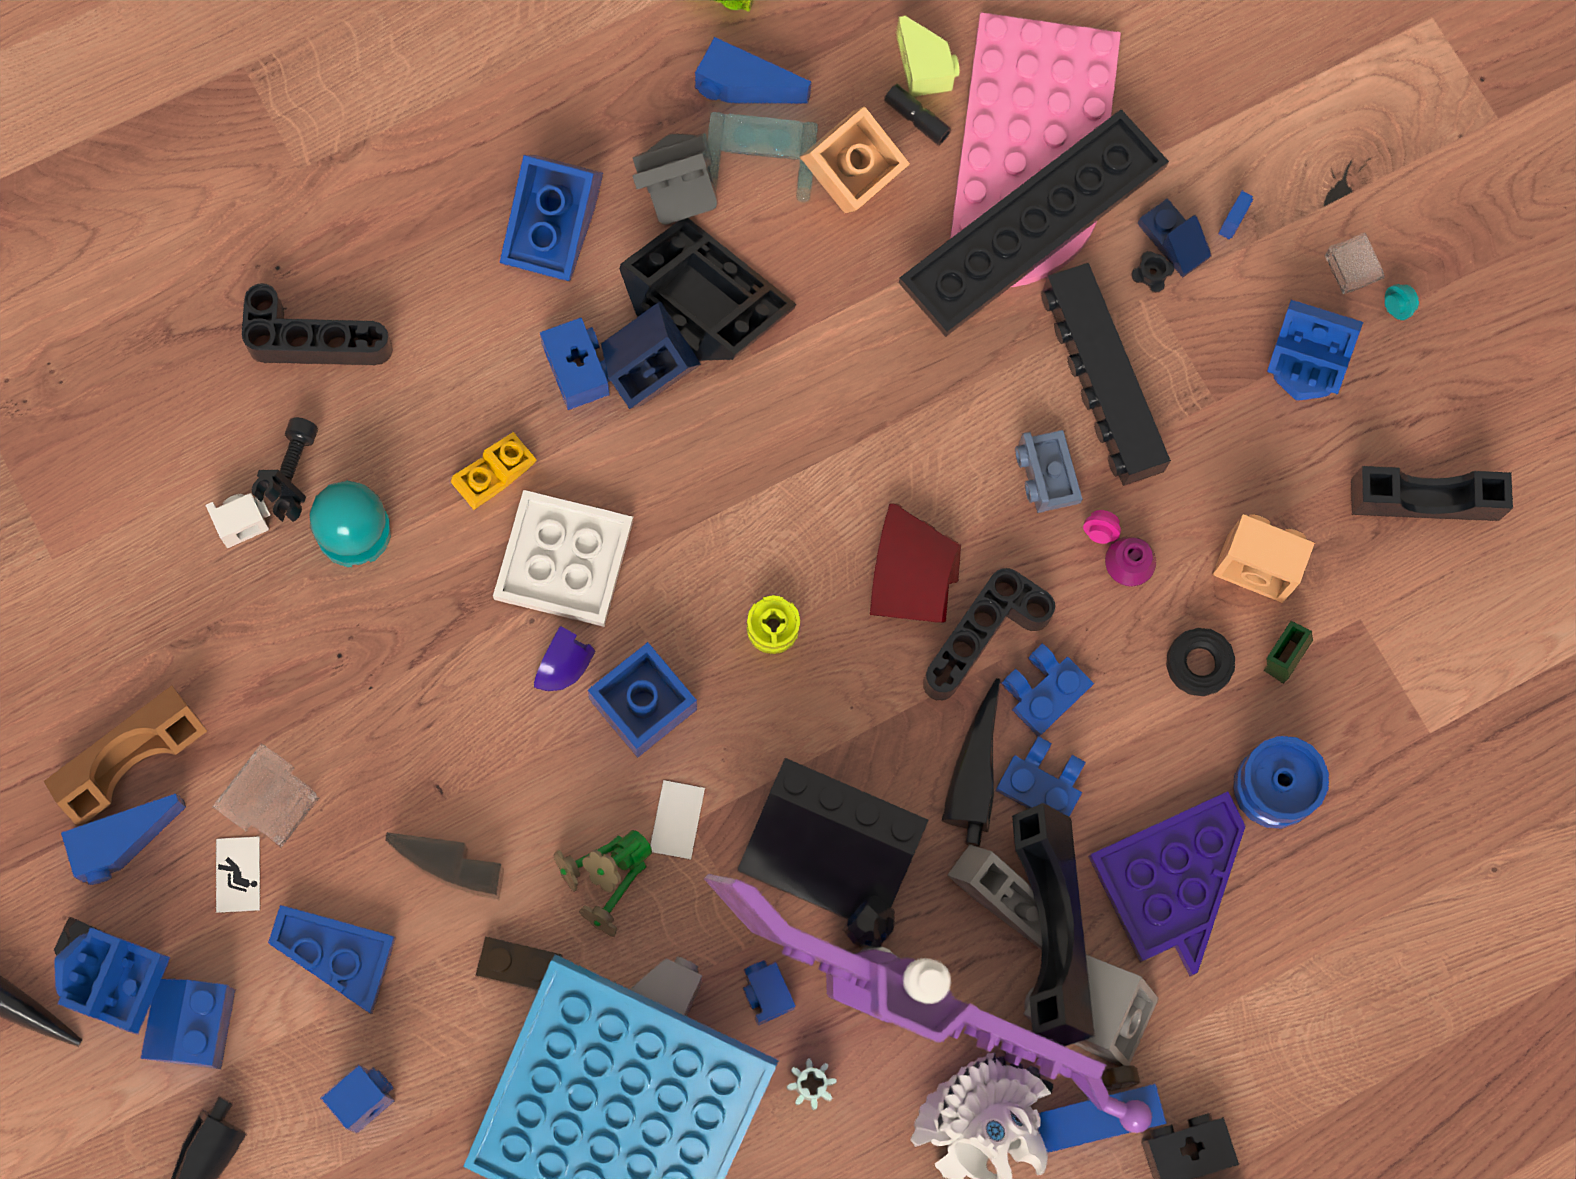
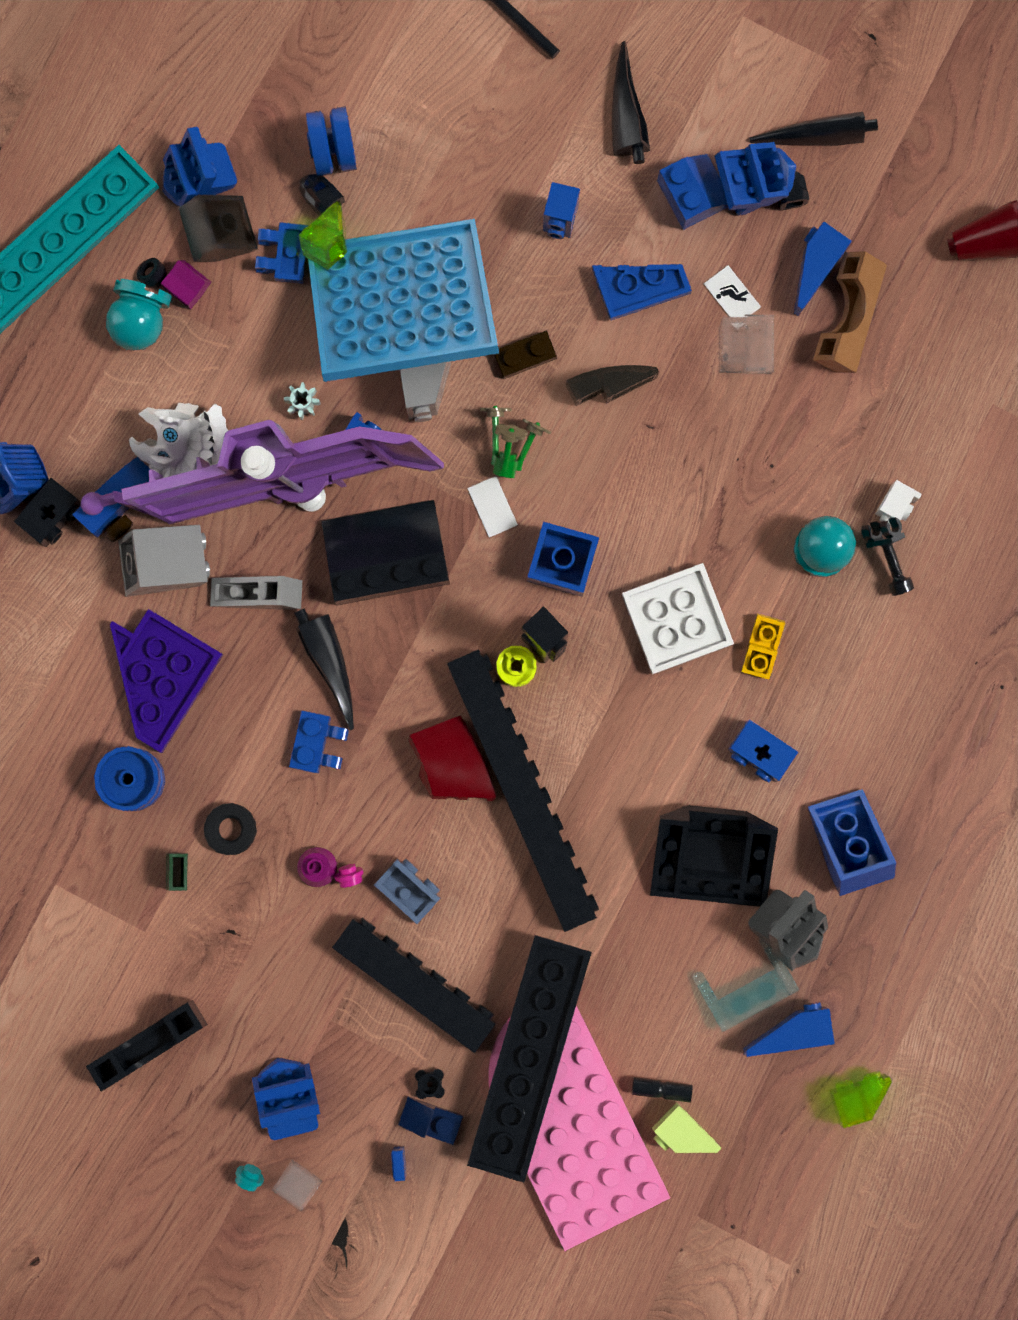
camera: 155 degrees right, 10 degrees up
black beam [242,283,393,365] -> none
dark purple brick [534,626,596,691] -> none
dark blue slope [601,302,701,409] -> none
light nougat brick [800,106,910,213] -> none
black rock [843,895,895,948] -> none
black beam [923,568,1055,701] -> none
blue plate [995,736,1086,816] -> none
black arch [1012,803,1095,1047] -> none
light nougat brick [1213,514,1315,603] -> none
none -> black brick [447,649,599,932]
none -> black arch [521,606,569,663]

